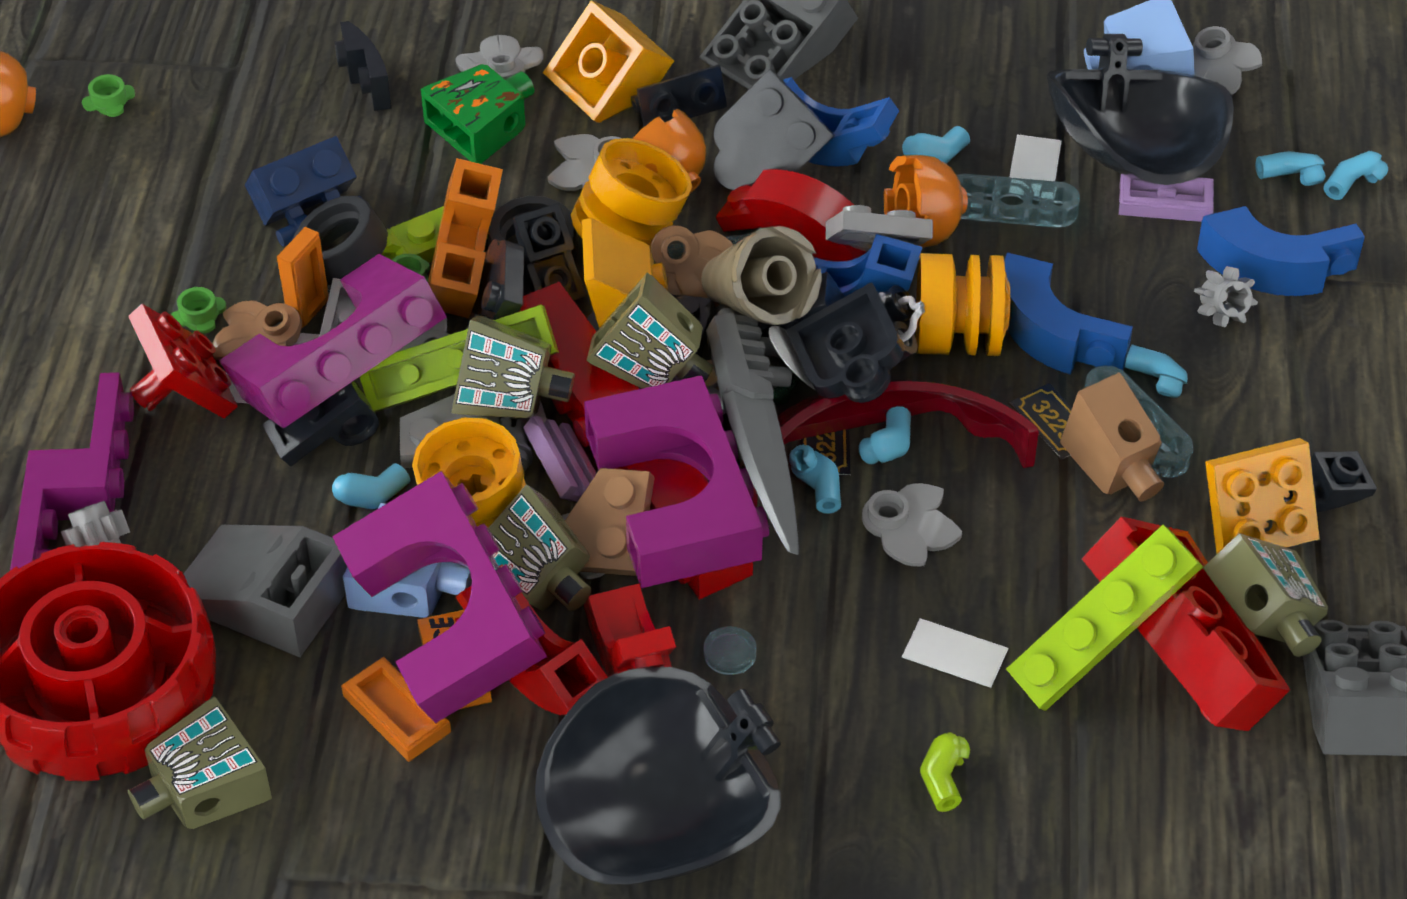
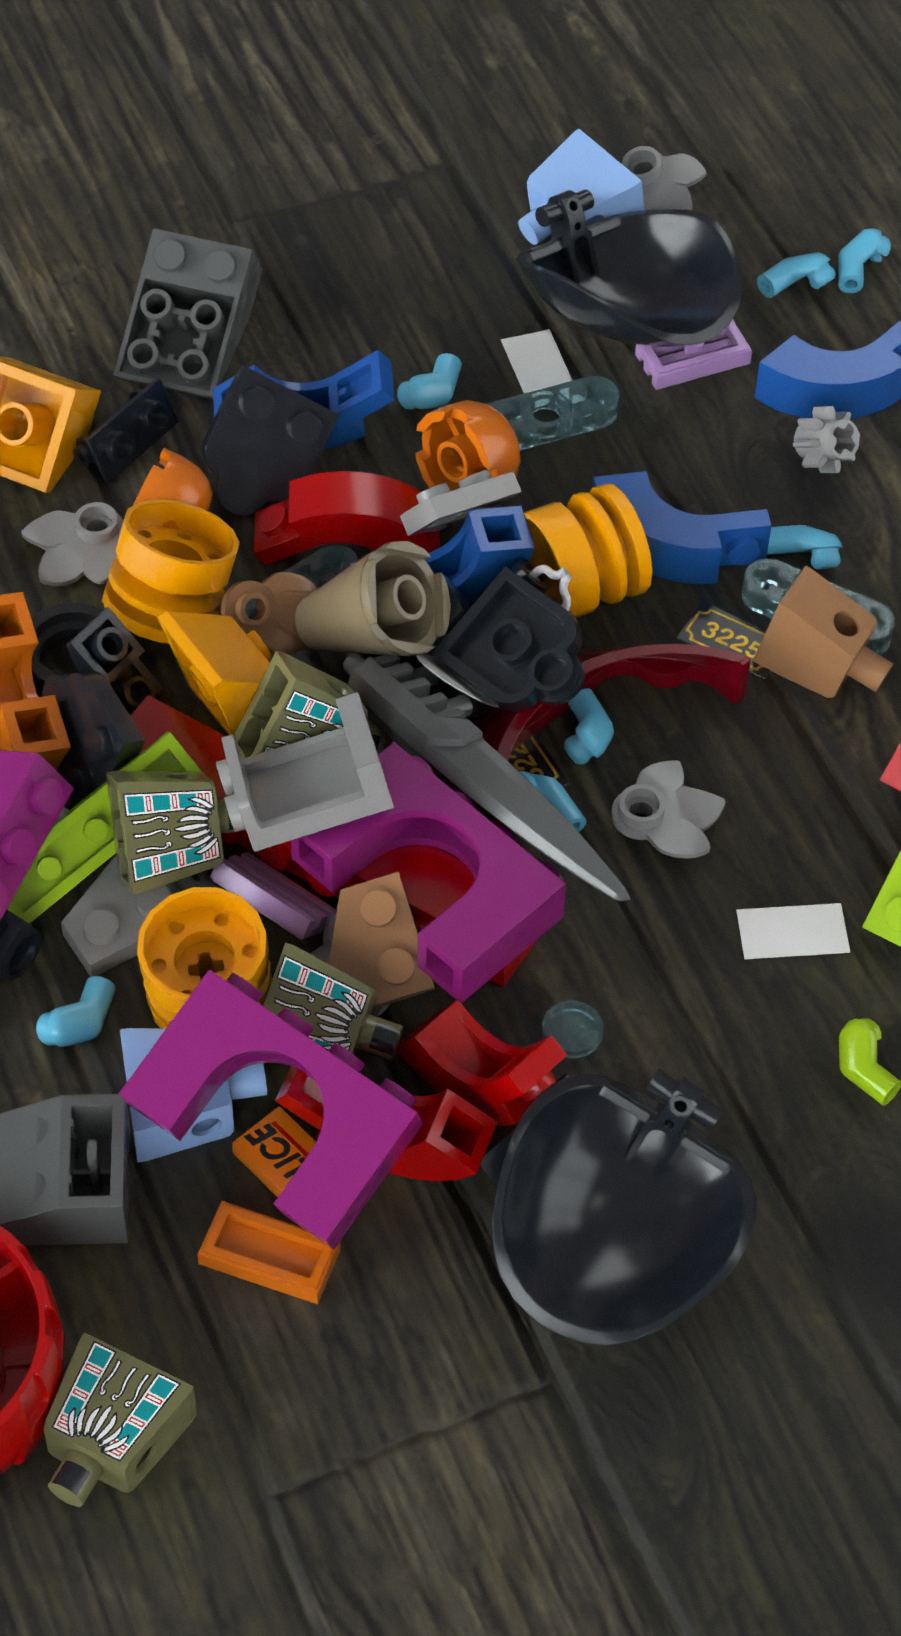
camera: 30 degrees left, 5 degrees up
none -> light grey panel [216,692,394,852]

